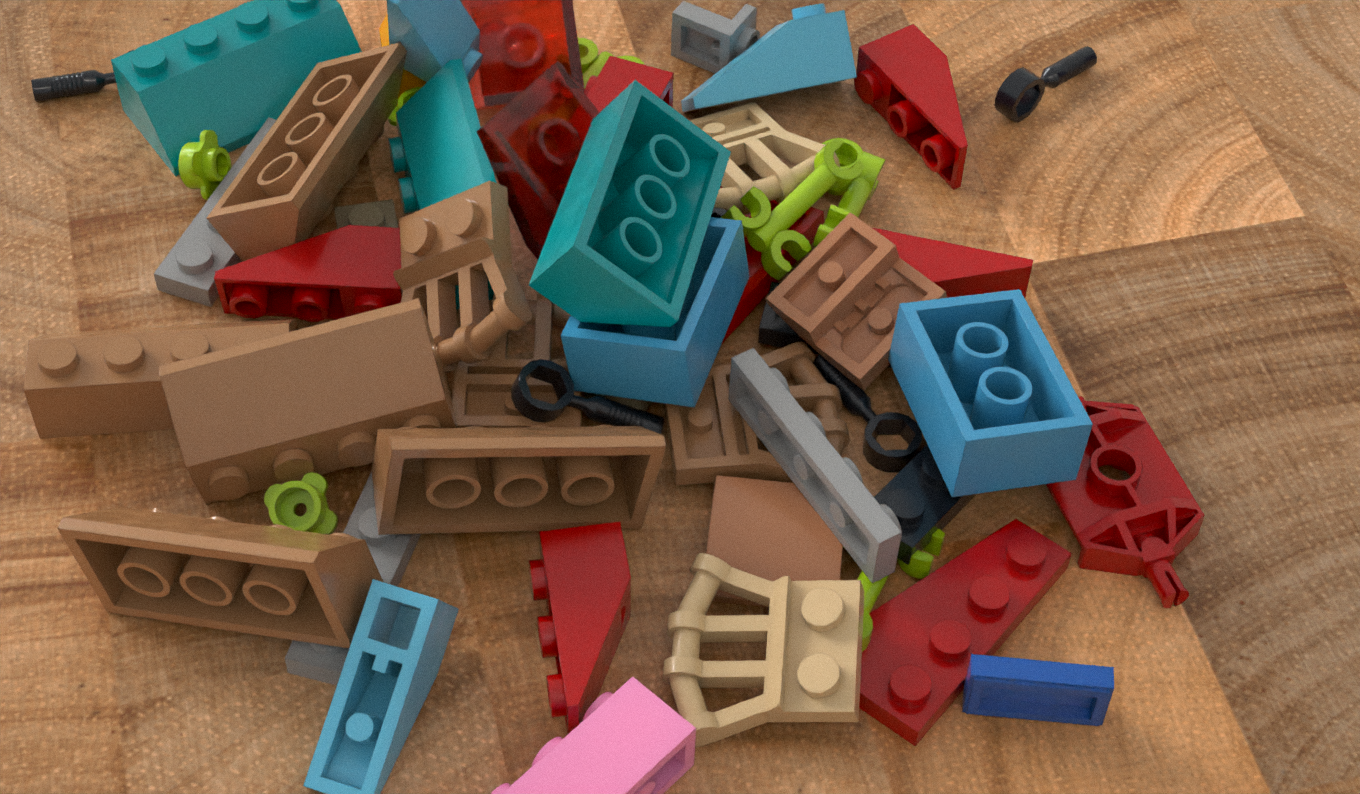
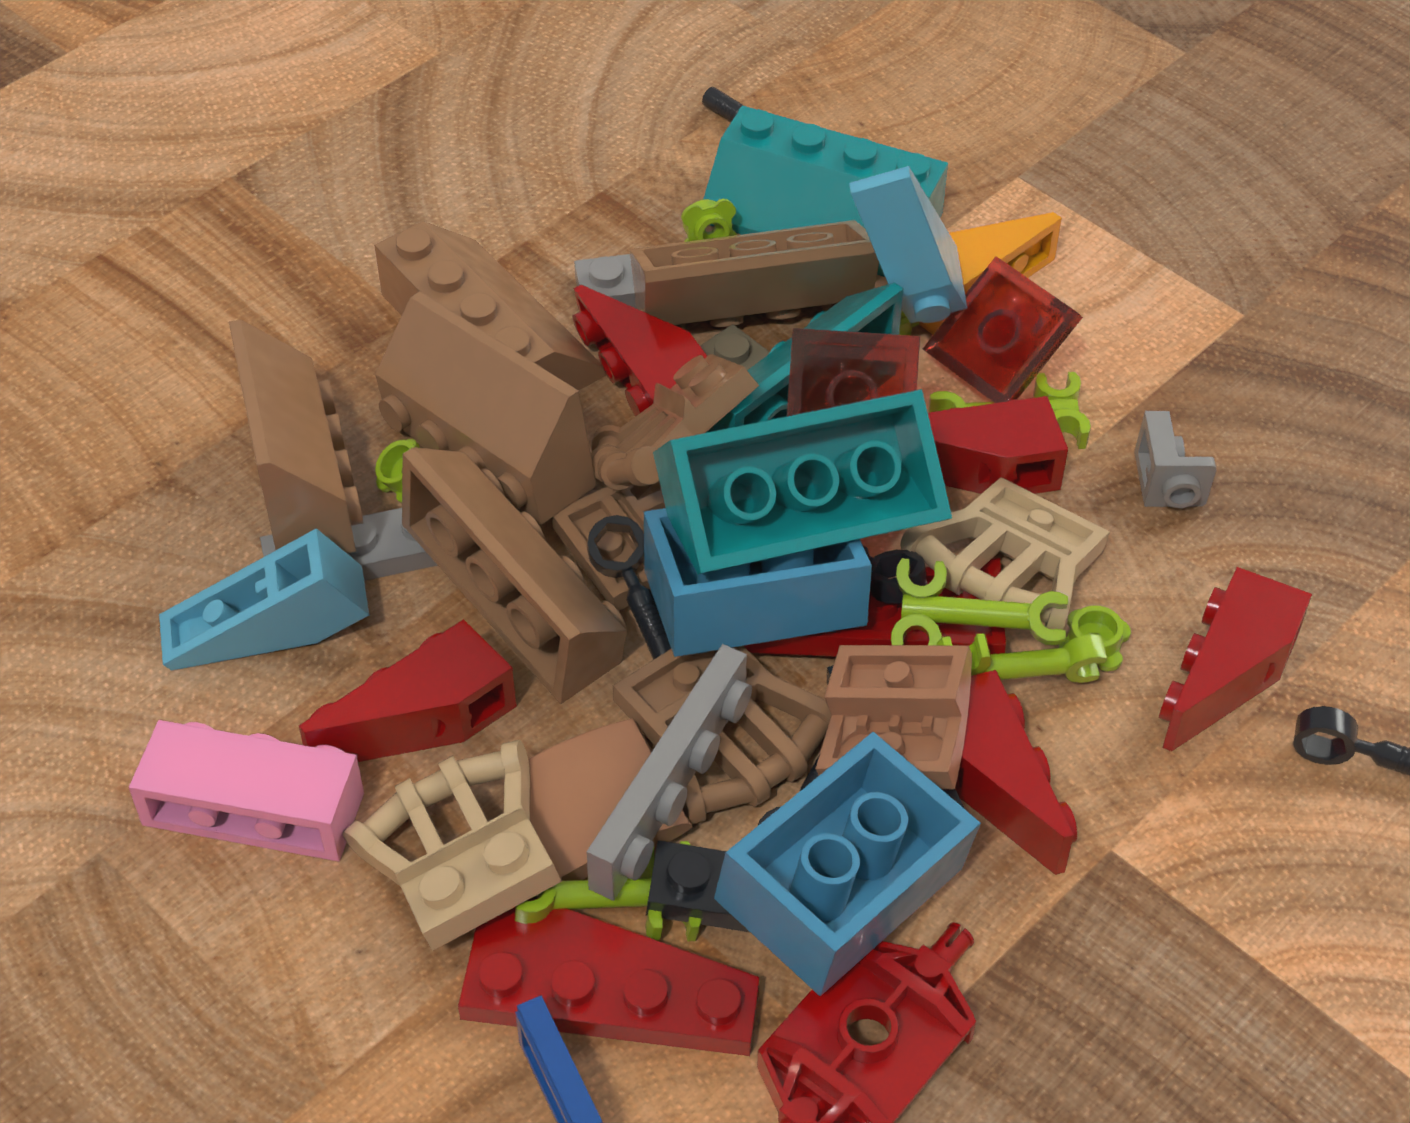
camera: 60 degrees right, 0 degrees up
medium azure slope [681,3,857,112] -> none

